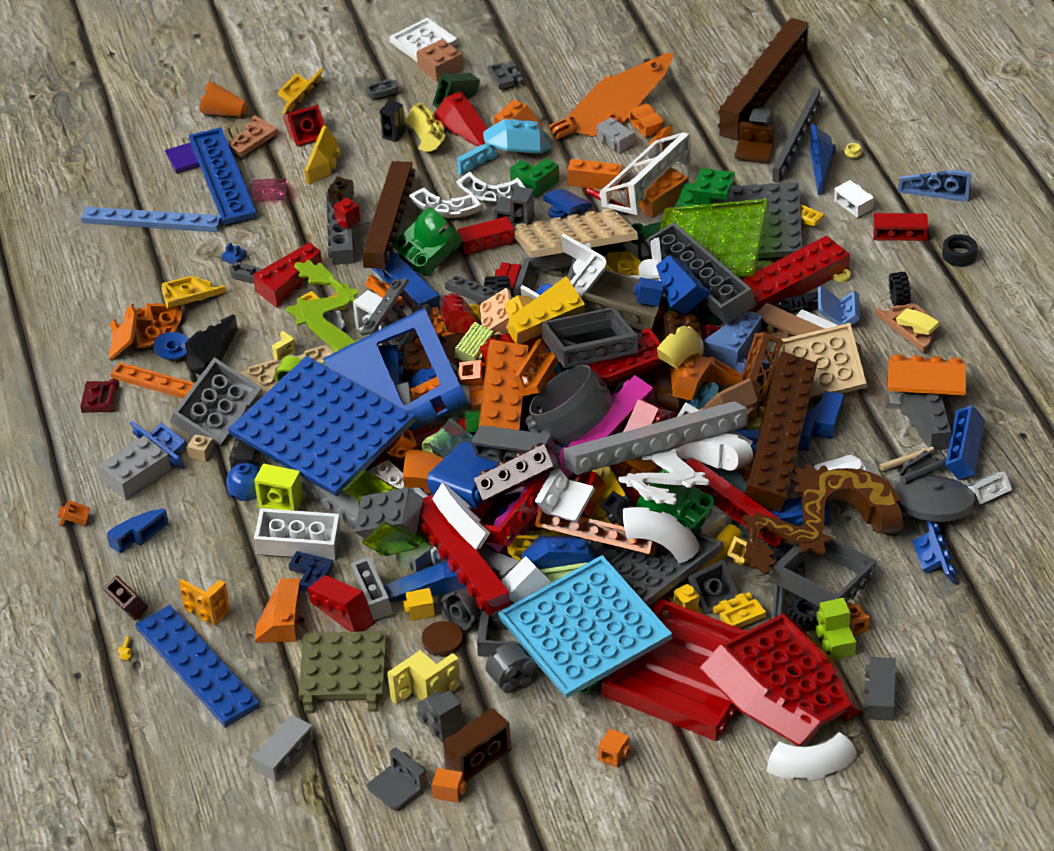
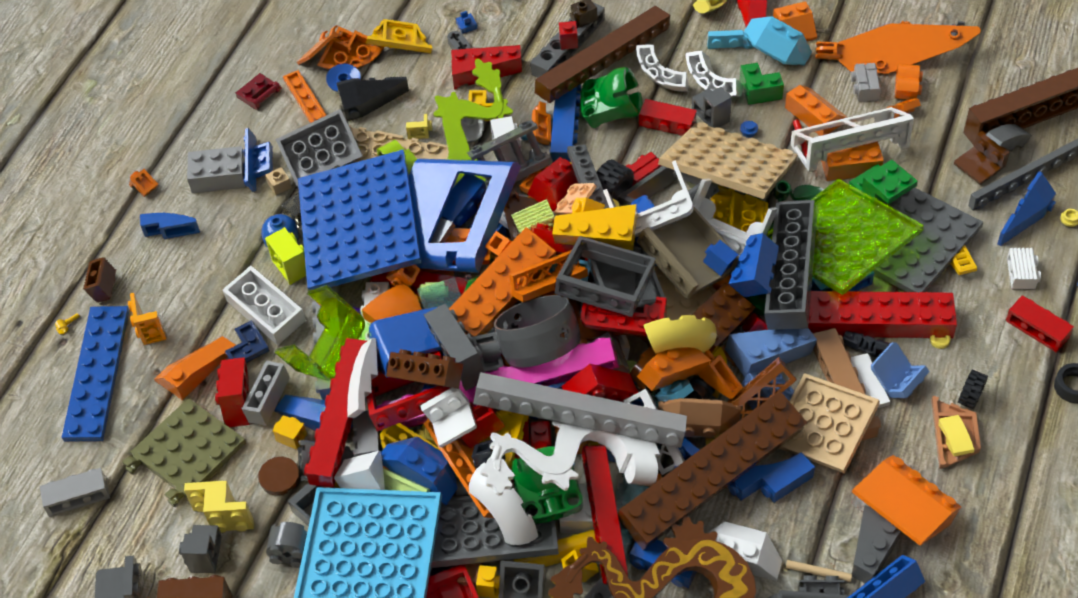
camera: 40 degrees right, 10 degrees up
dark grey brick [355,487,423,542] -> none
blue slope [543,189,592,215] -> none

